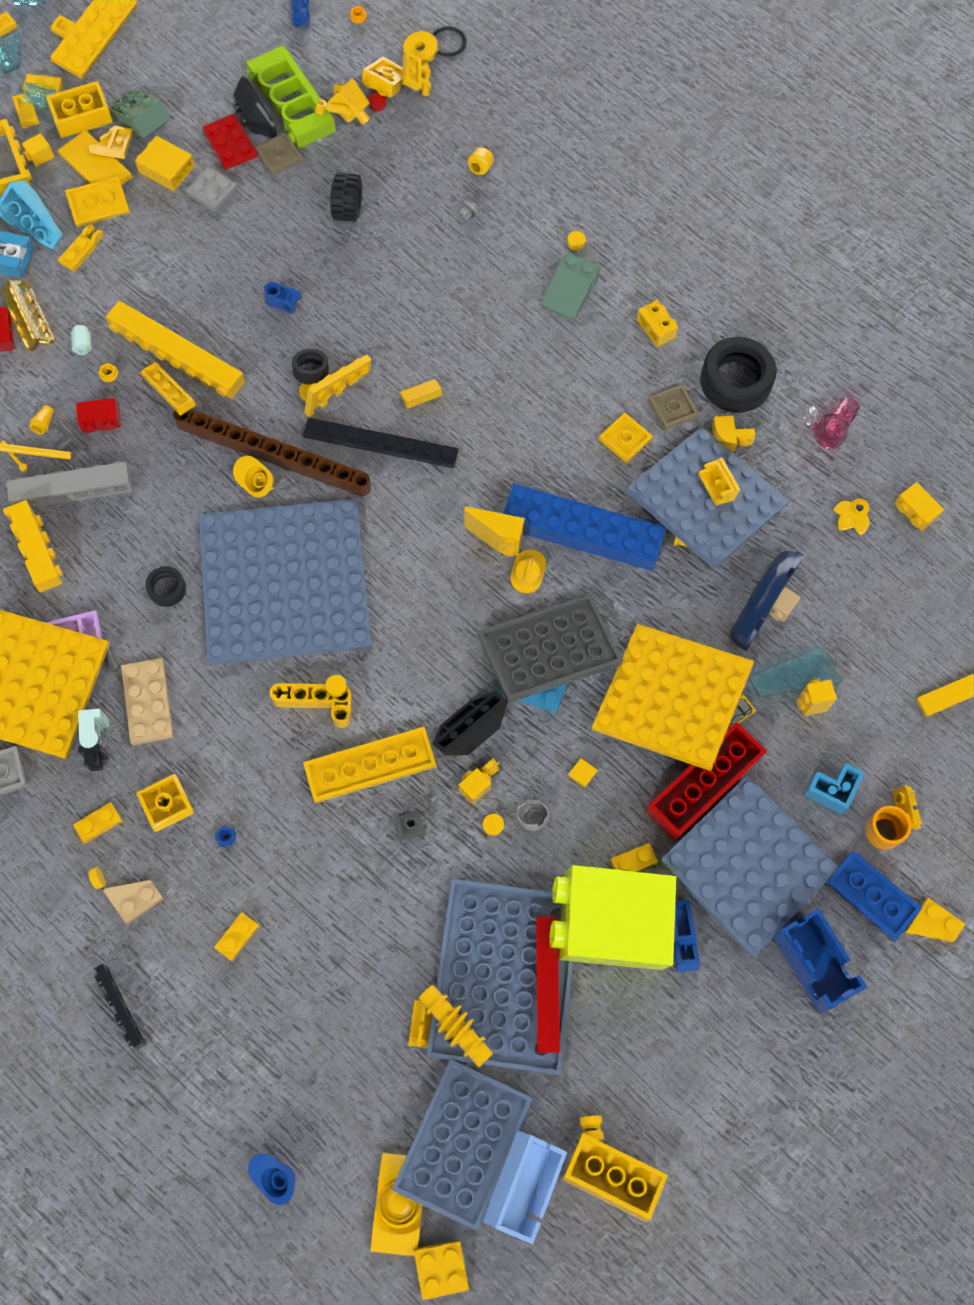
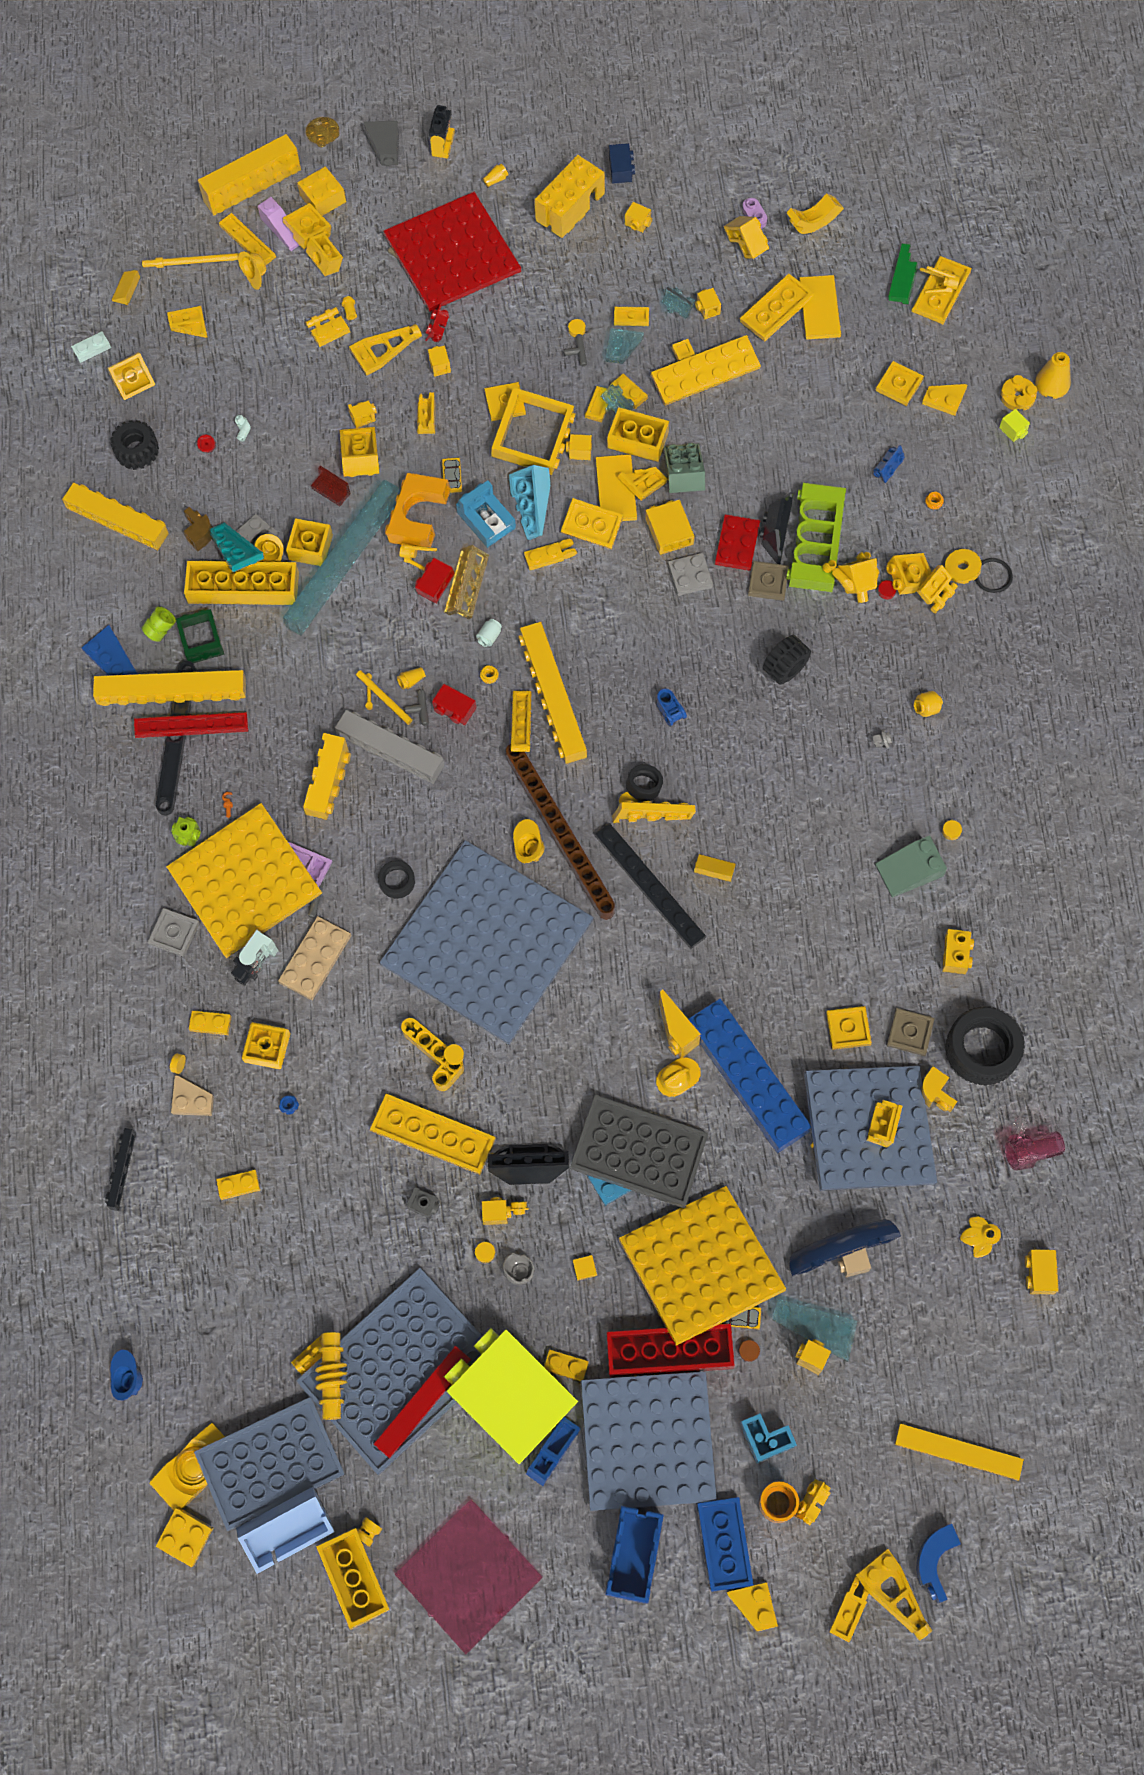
camera: 45 degrees right, 0 degrees up
none -> clear pink piece [395,1499,543,1655]
none -> dark orange tile [739,1340,760,1362]

